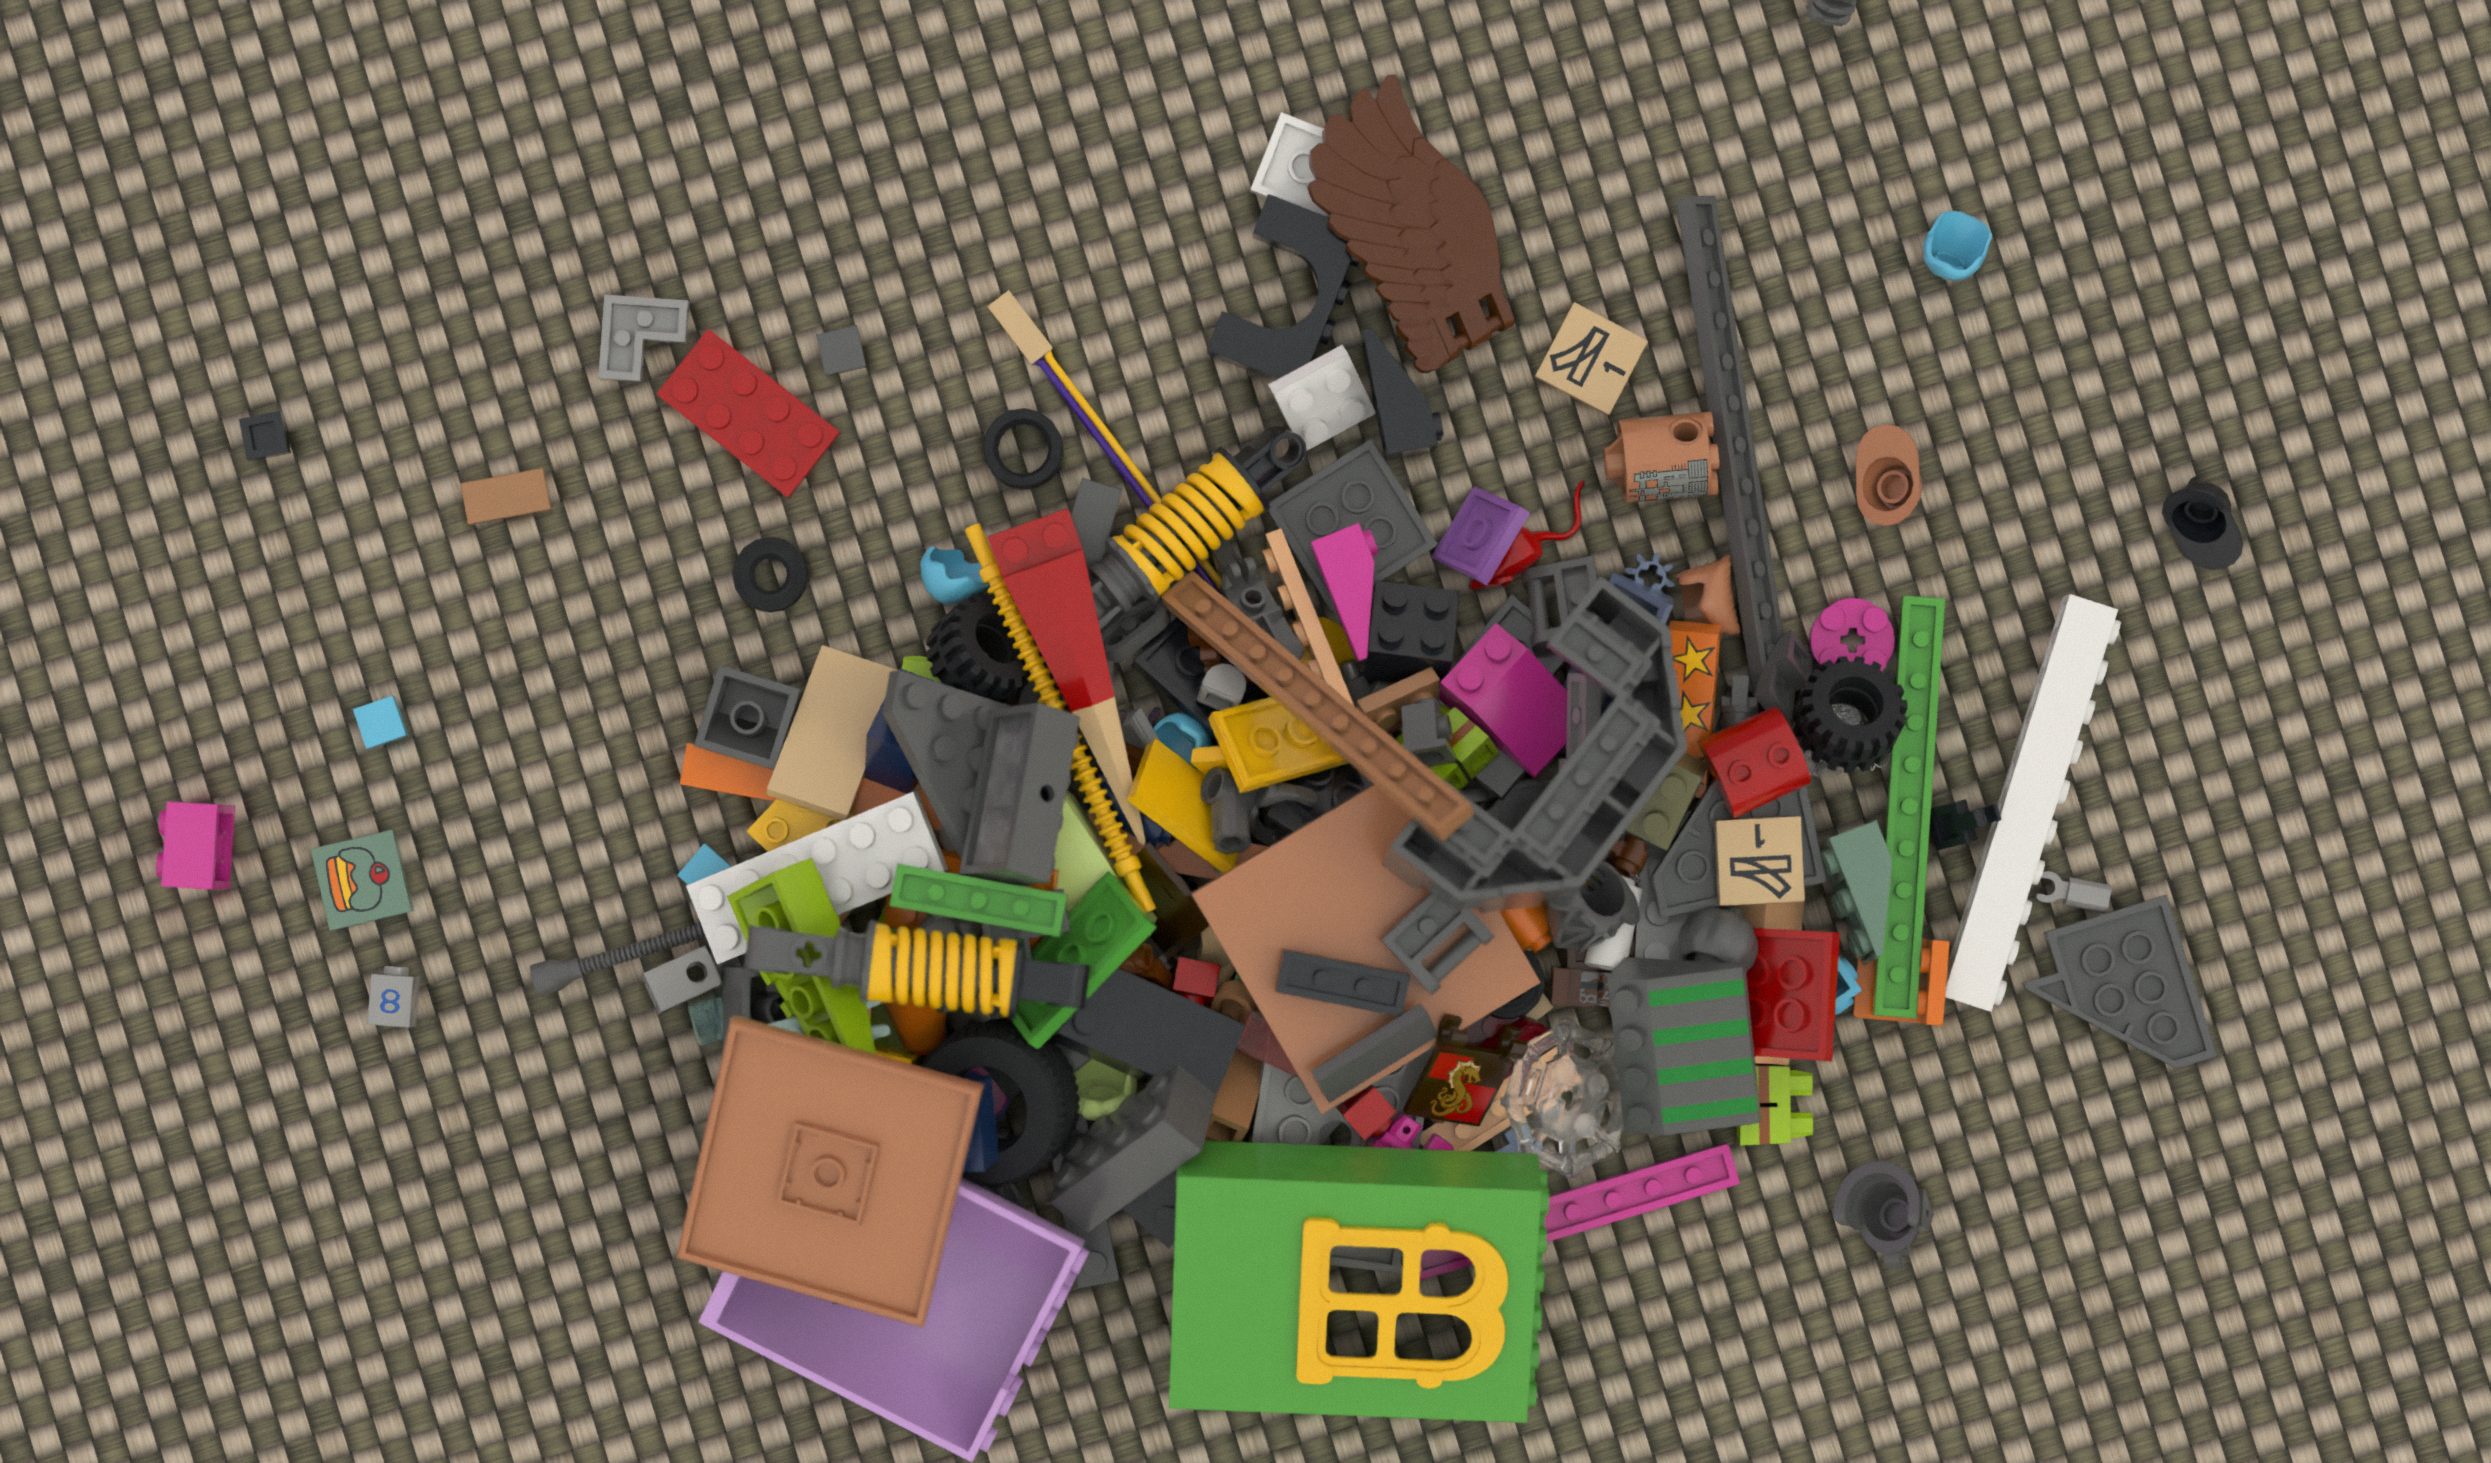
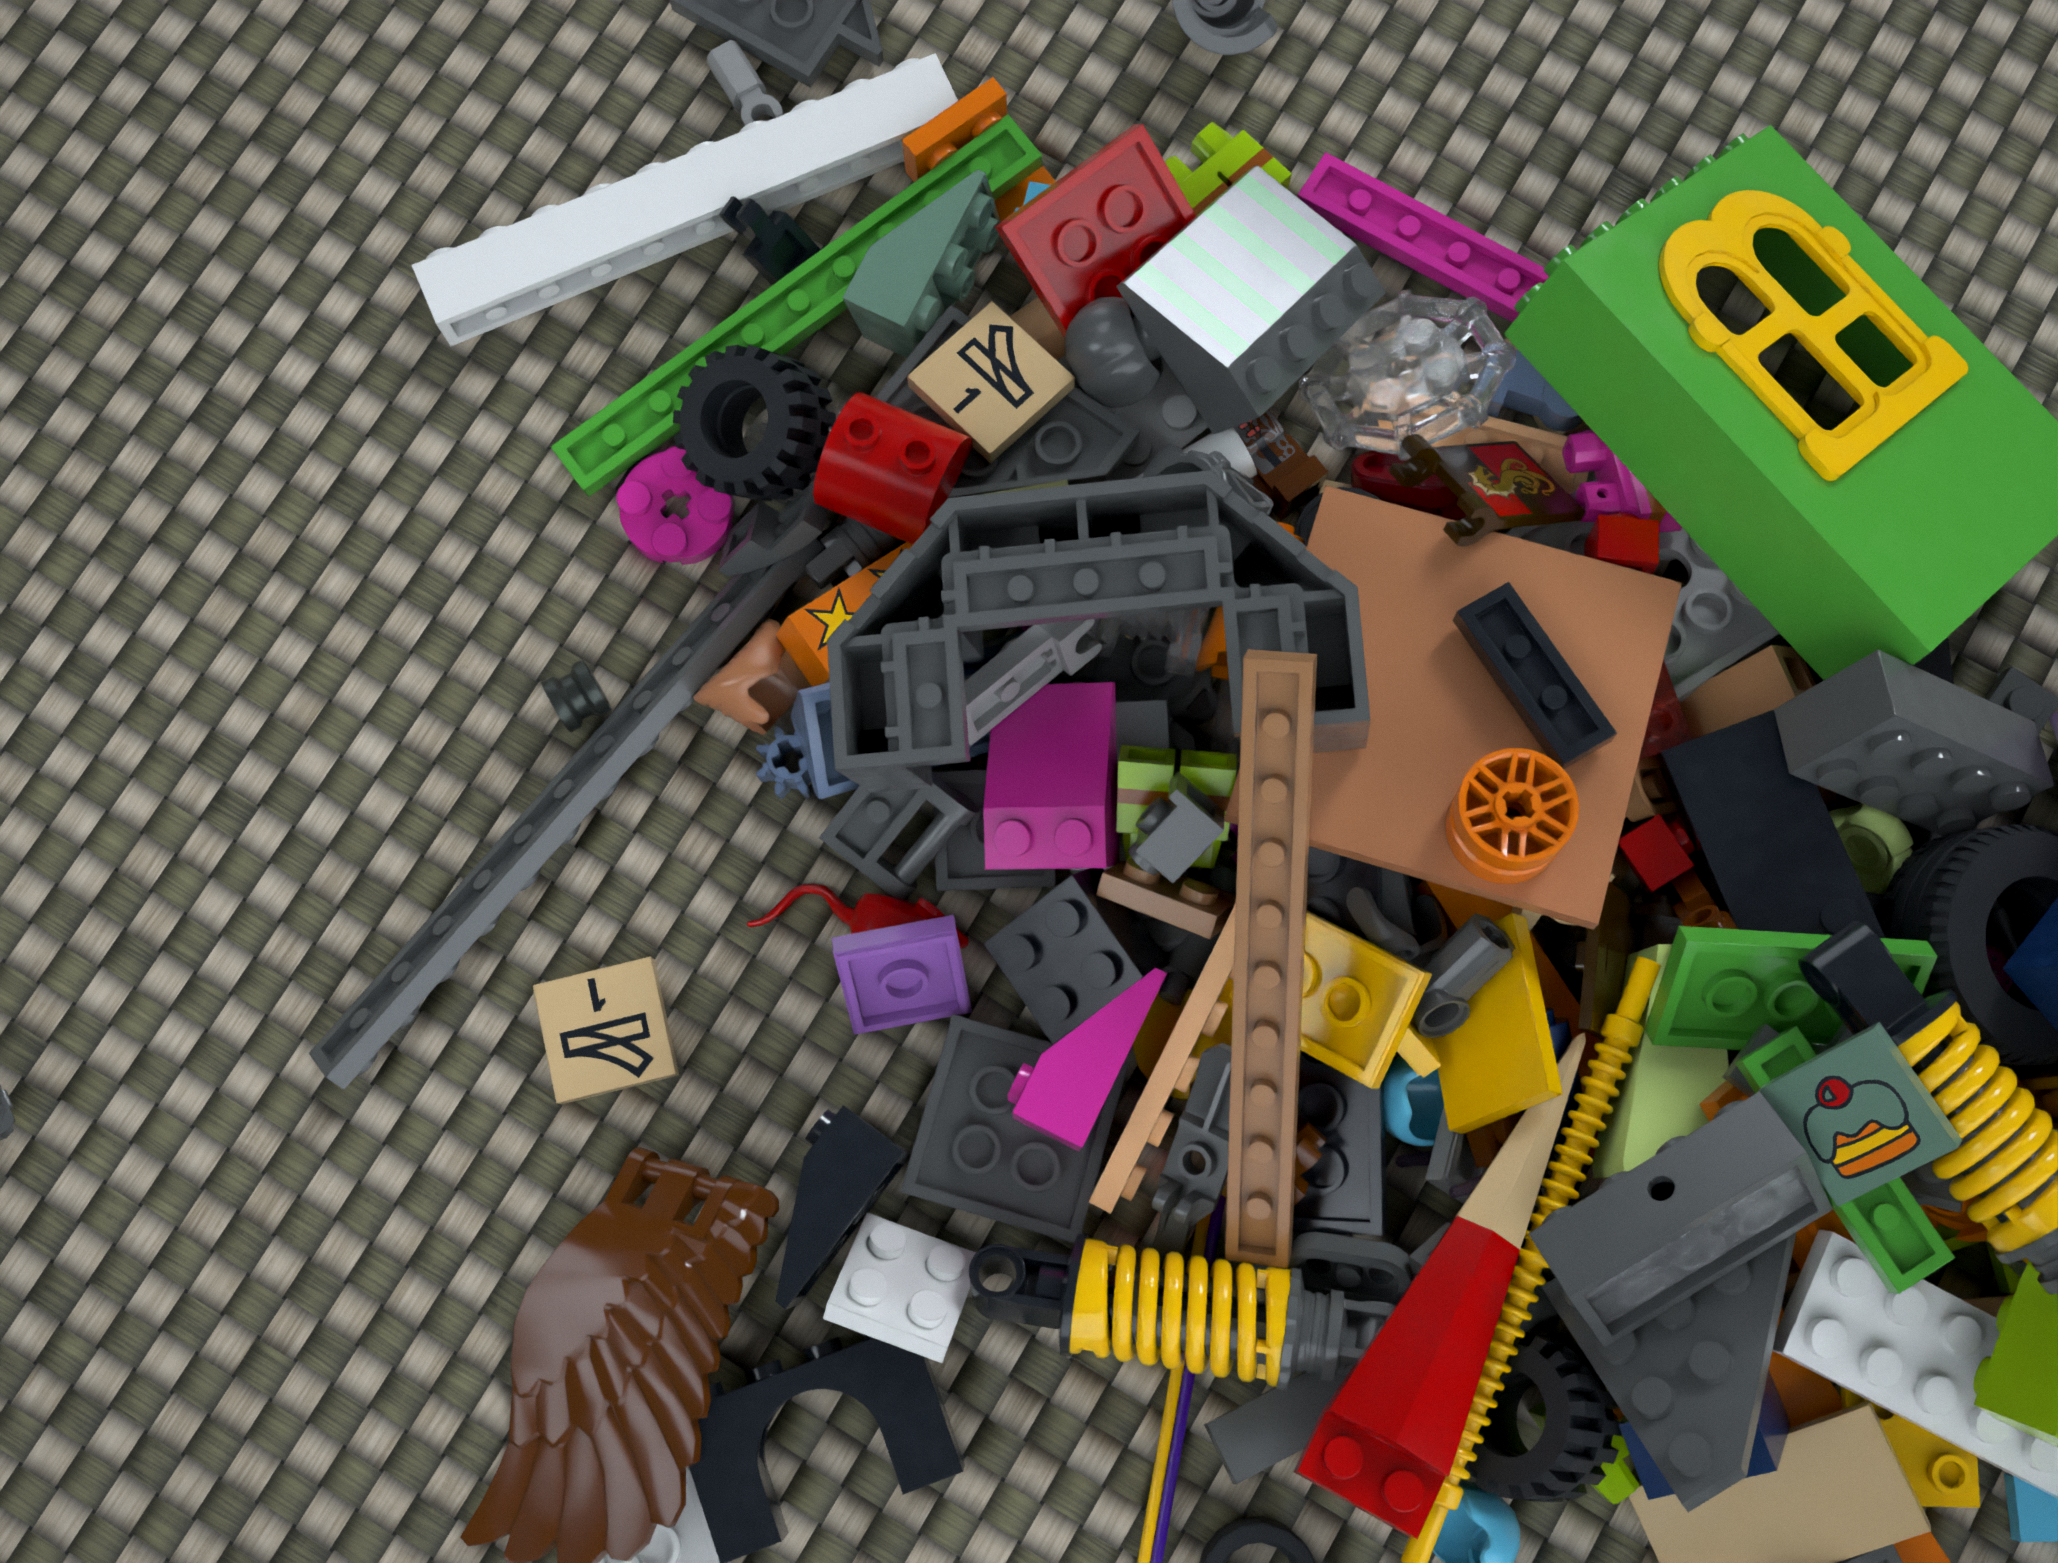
camera: 135 degrees left, 10 degrees down
light grey brick [1196,664,1246,711] -> none
dark grey tile [1311,1004,1438,1103] -> none
dark grey plate [1380,892,1494,995] -> none
nougat cylinder [1603,411,1719,503] -> none
nougat piece [1855,424,1923,526] -> none
medium azure hair [1923,211,1992,281] -> none
black piece [2162,476,2244,569] -> none
none -> pearl dark grey wheel [541,659,612,733]
none -> orange wheel [1445,748,1579,884]
none -> sand green tile [1758,1022,1963,1207]

